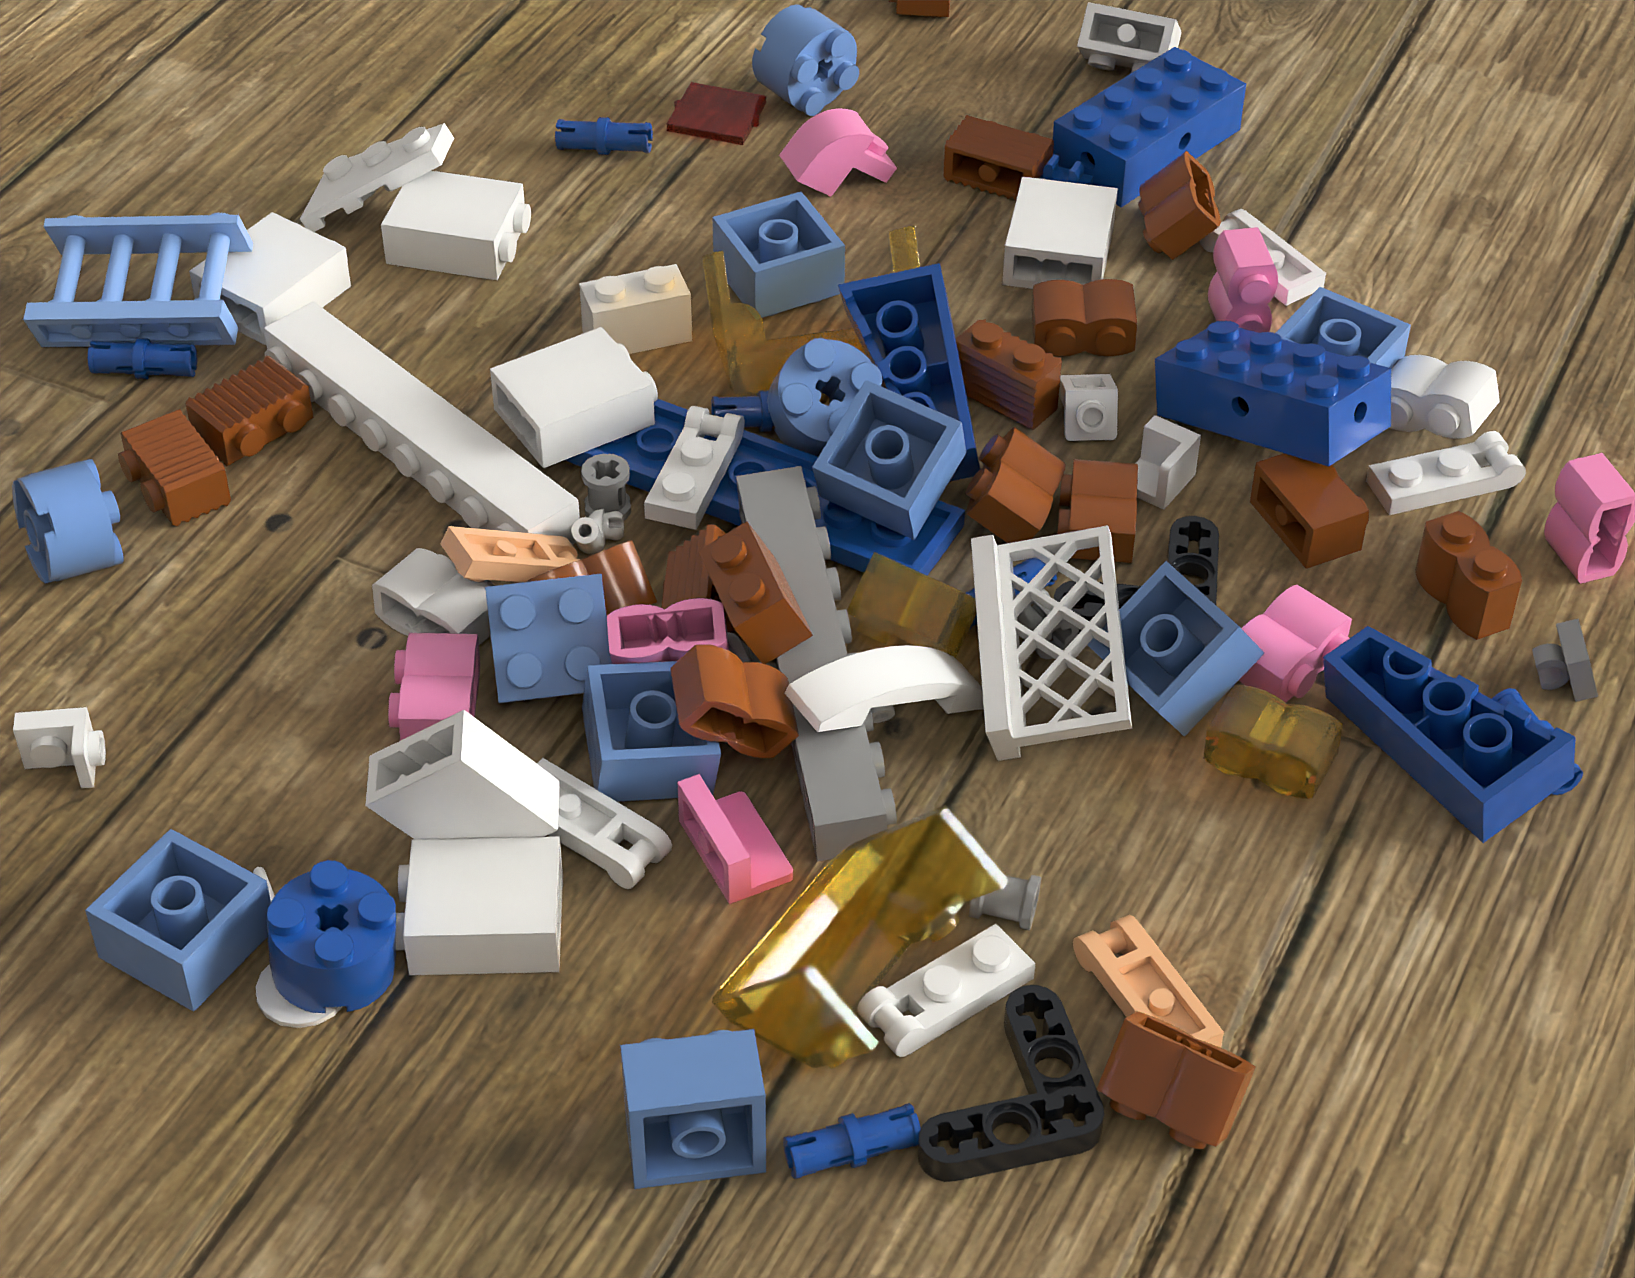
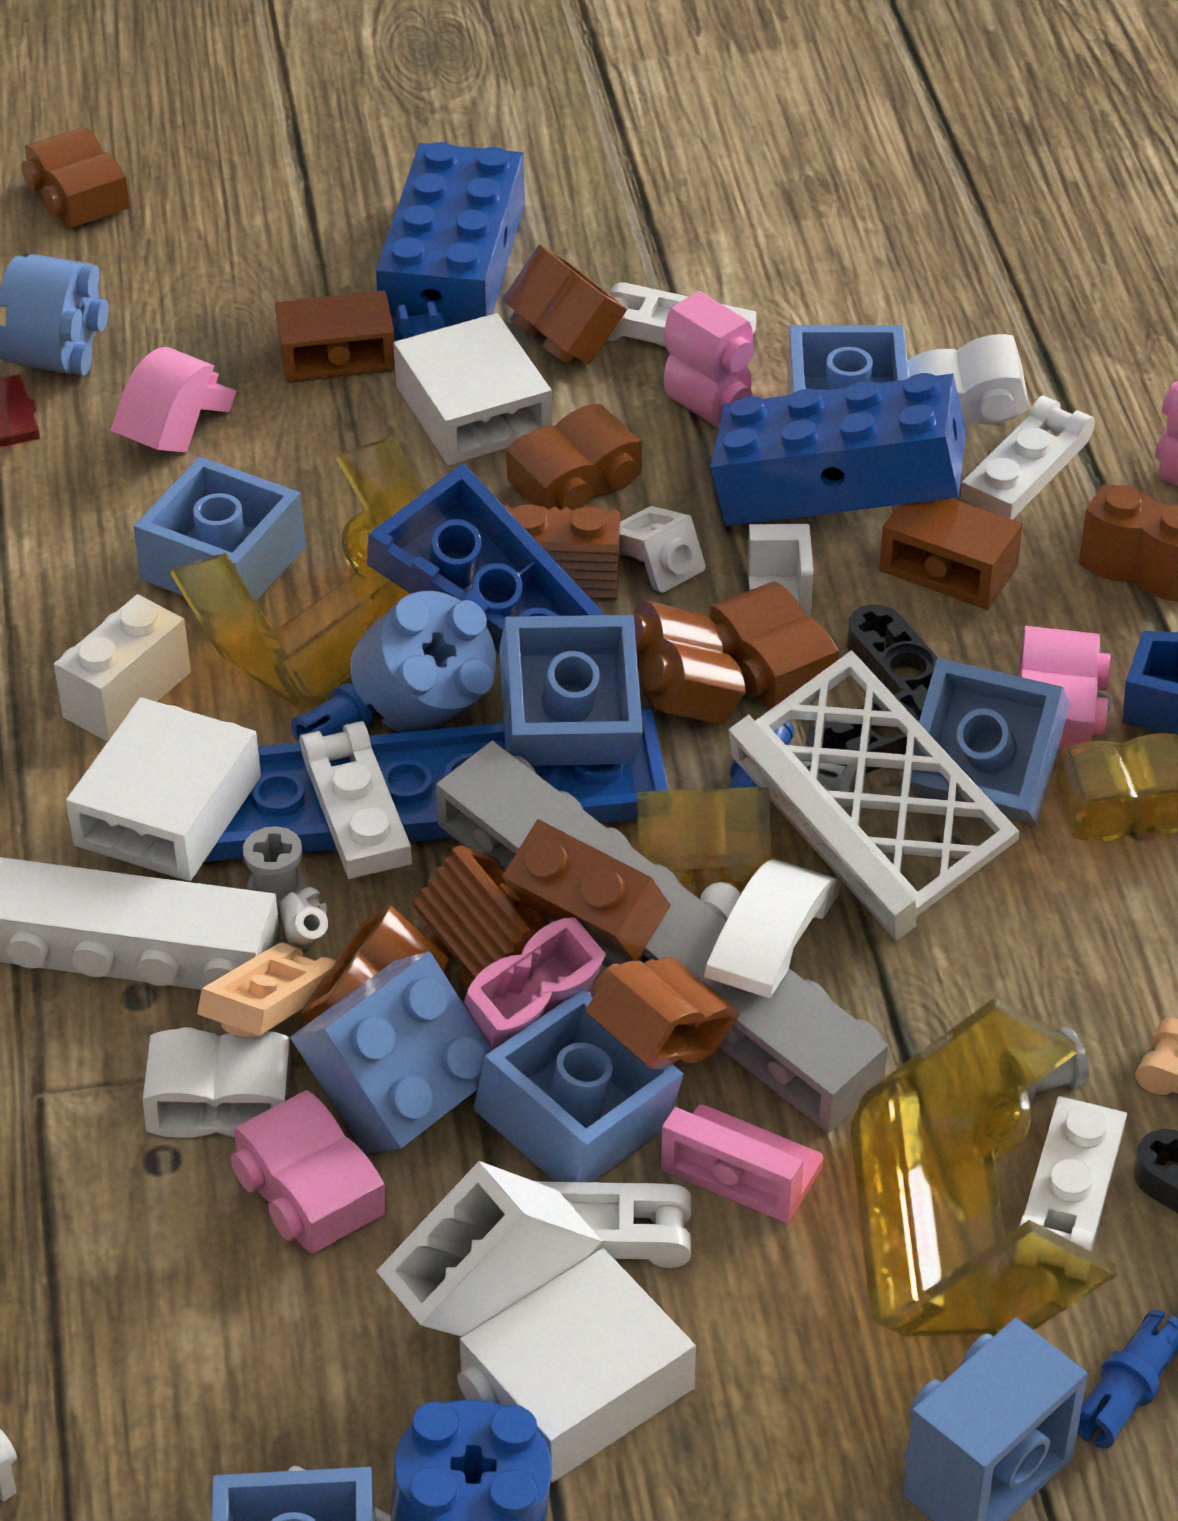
camera: 35 degrees left, 0 degrees up
white brick [1077,2,1182,73] -> none

